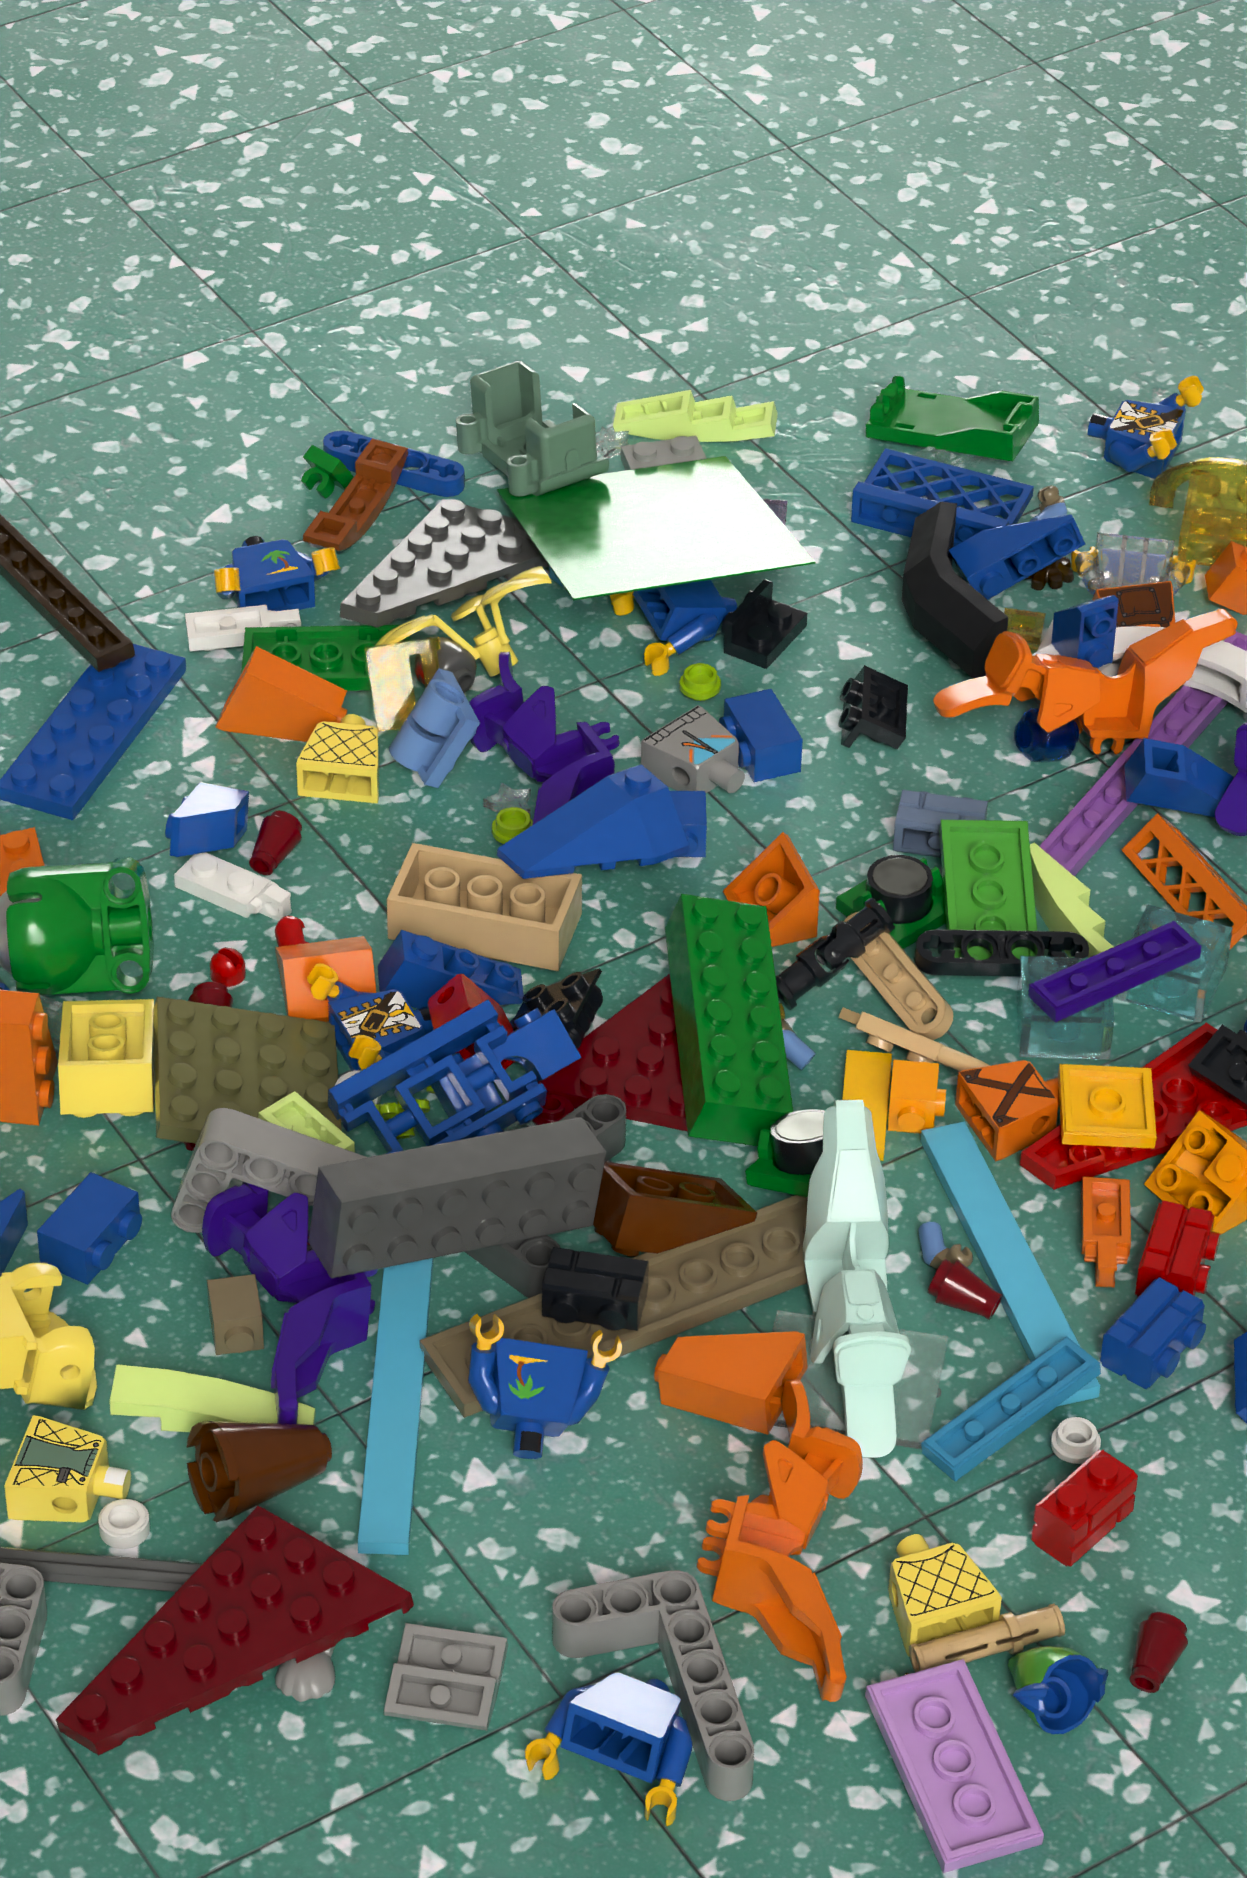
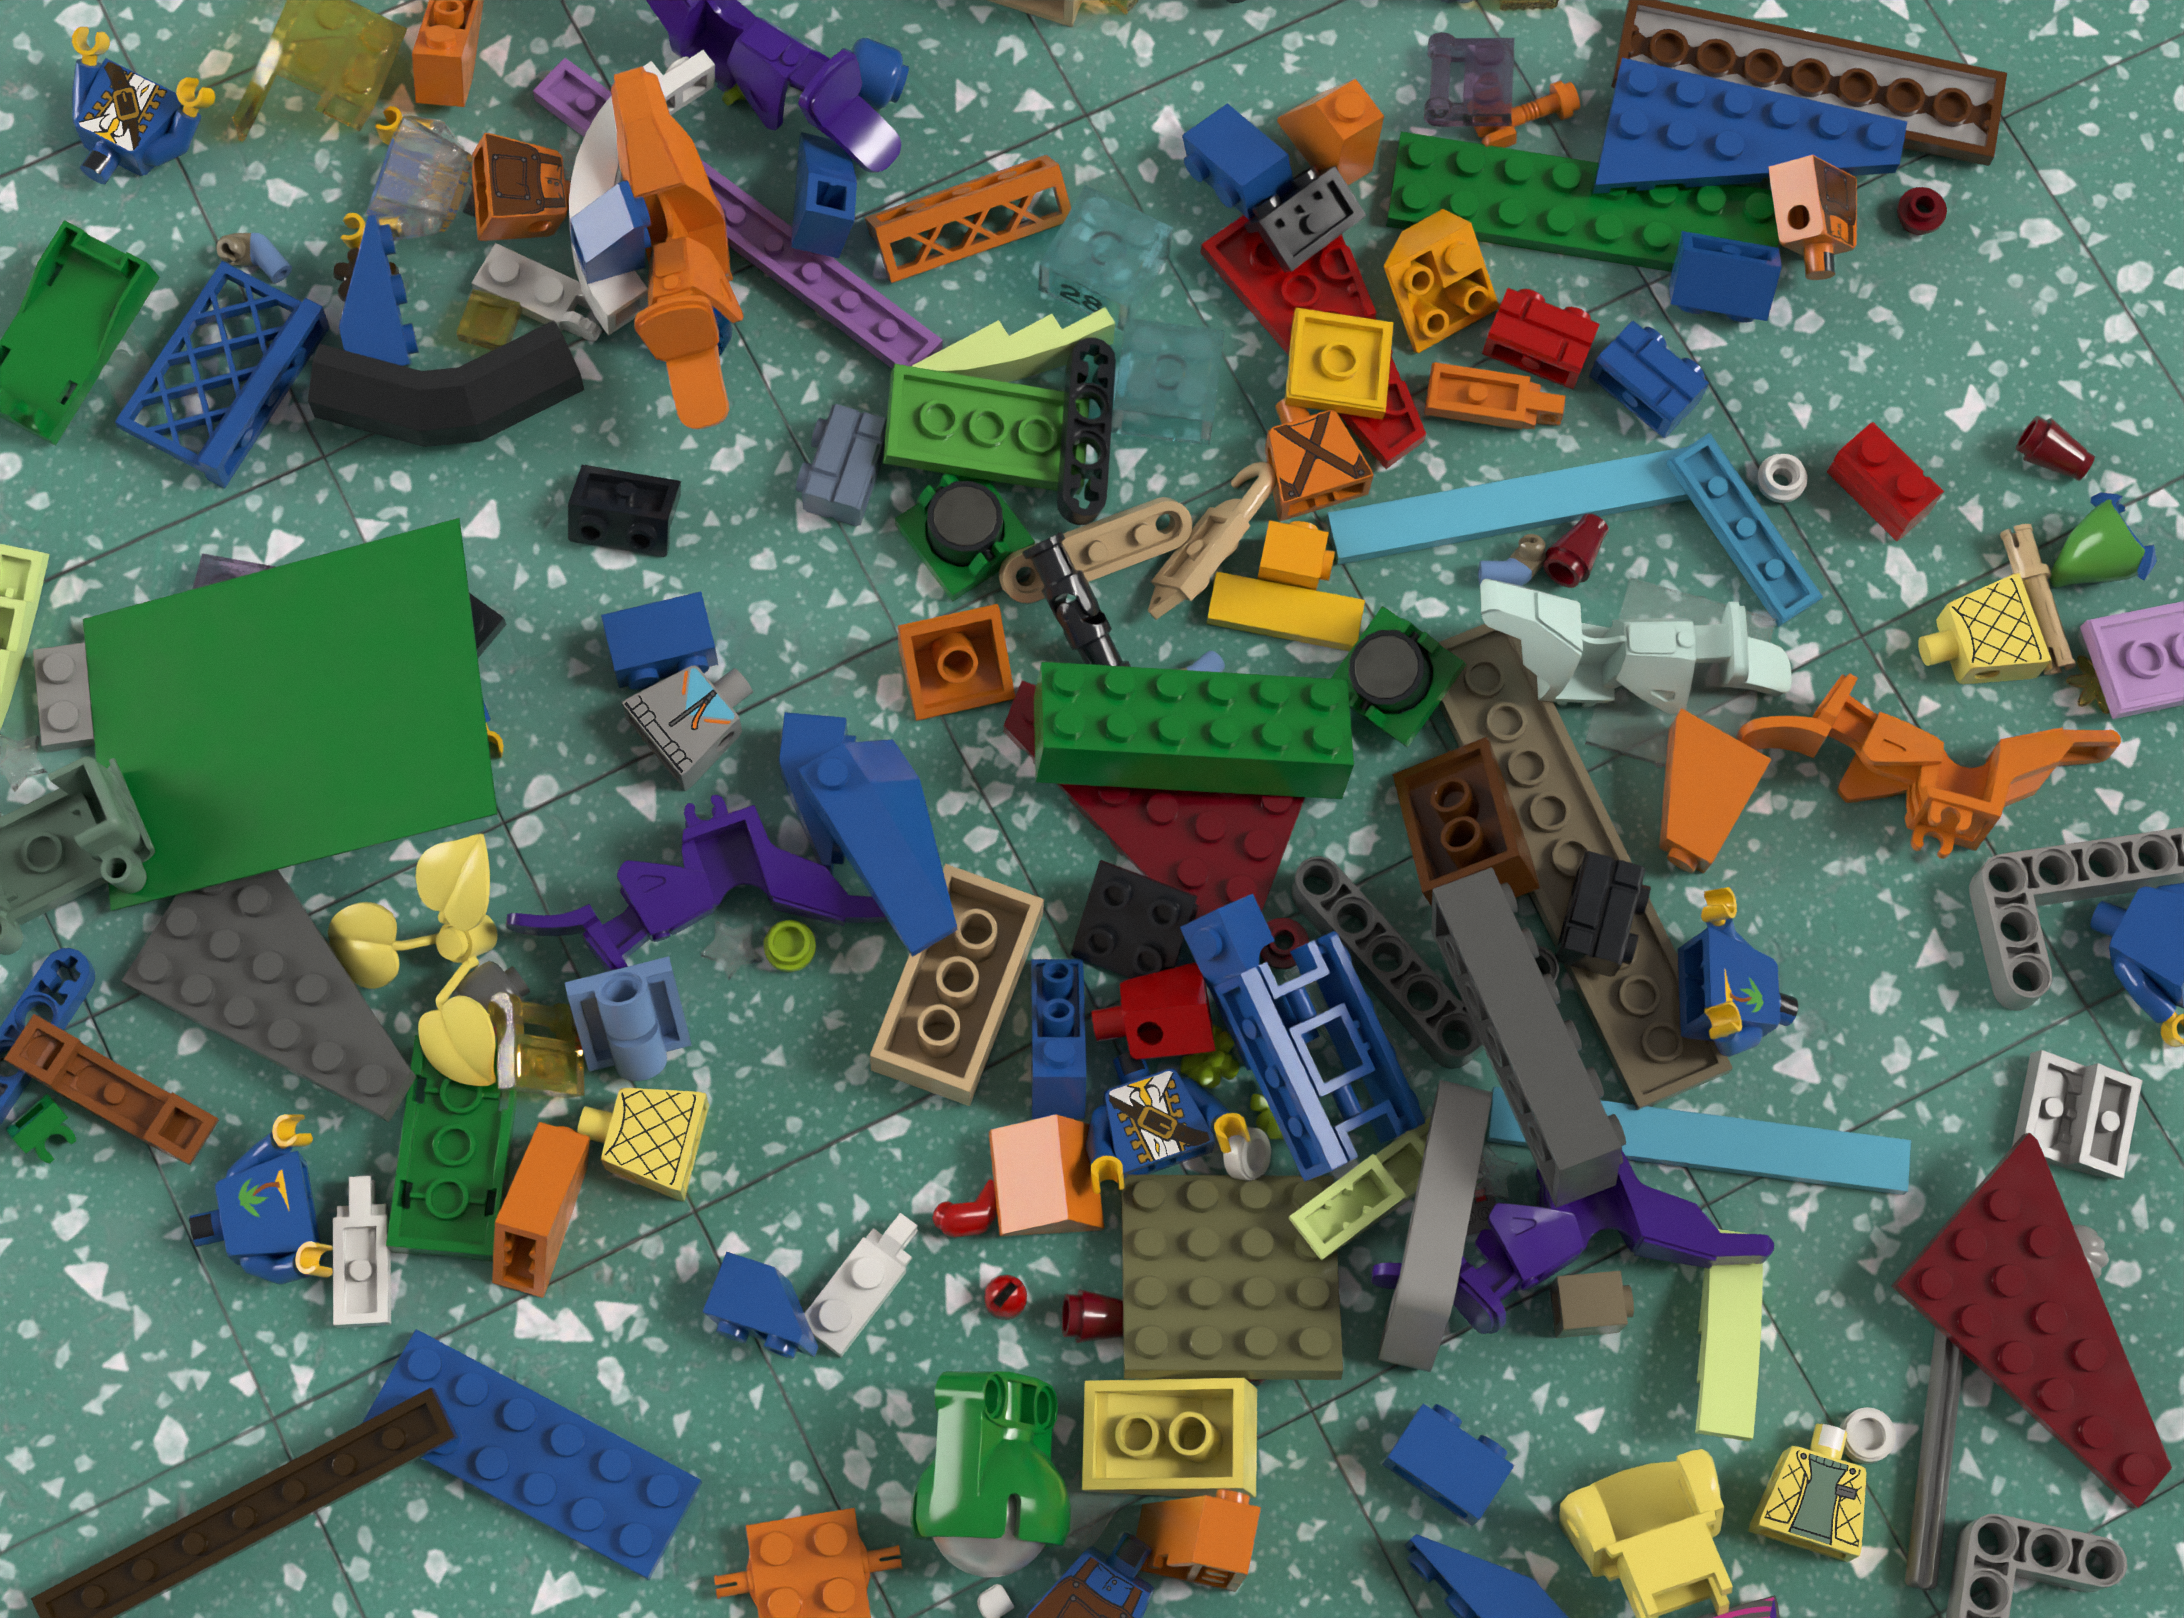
camera: 90 degrees left, 30 degrees up
reddish brown cone [187,1421,332,1522] -> none
dark red cone [249,810,302,875] -> none
lime plate [679,663,721,701] -> none
dark purple tile [1028,921,1202,1022] -> none

